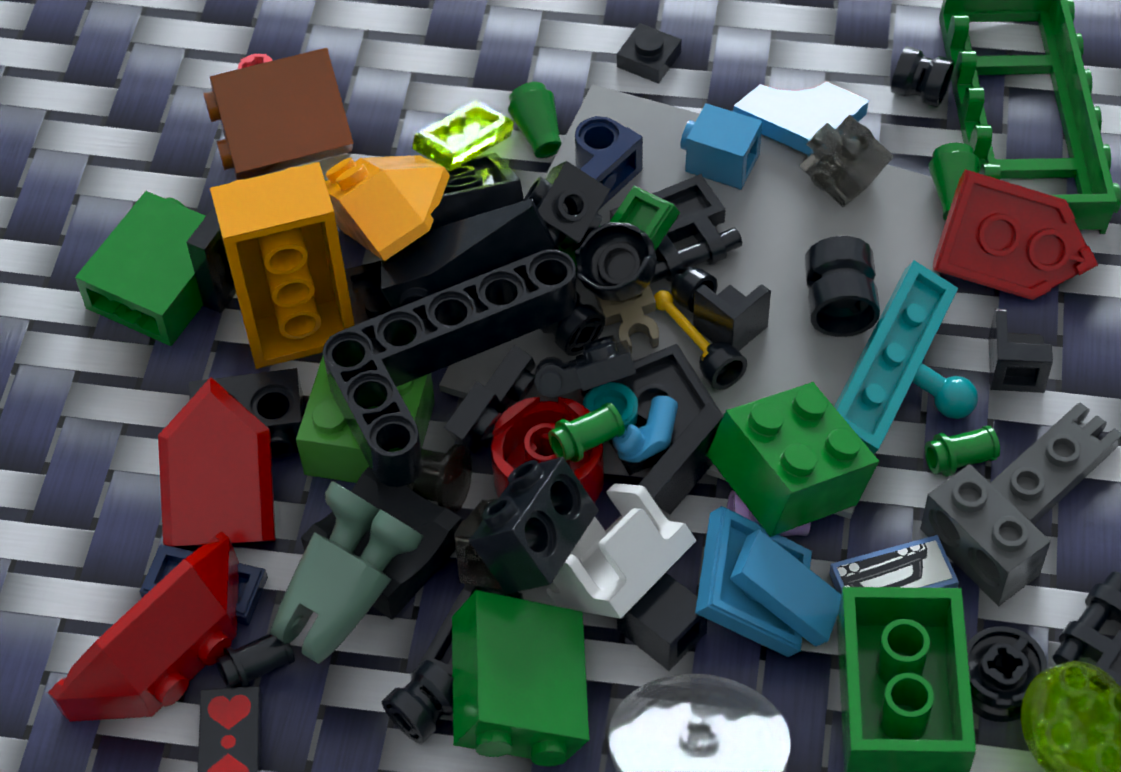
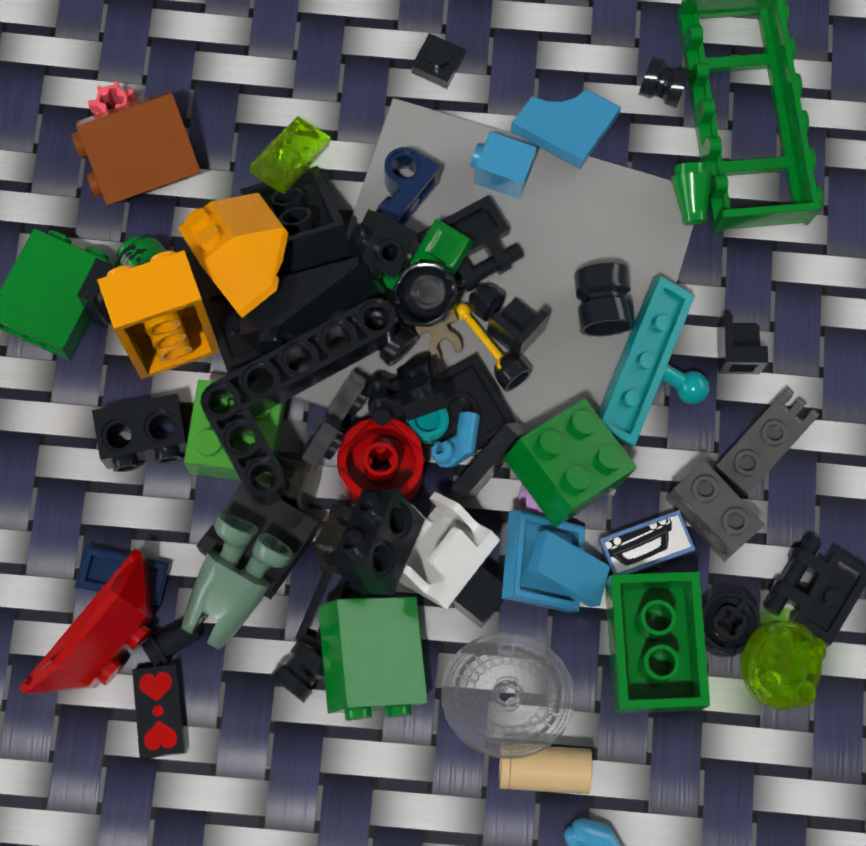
camera: 10 degrees left, 20 degrees up
red tile [158,377,276,546] -> none
green cone [508,82,562,158] -> none
green pin [548,402,625,462] -> none
clear smoke brick [799,114,894,207] -> none
green pin [924,425,1000,477] -> none
red tile [932,169,1098,300] -> none

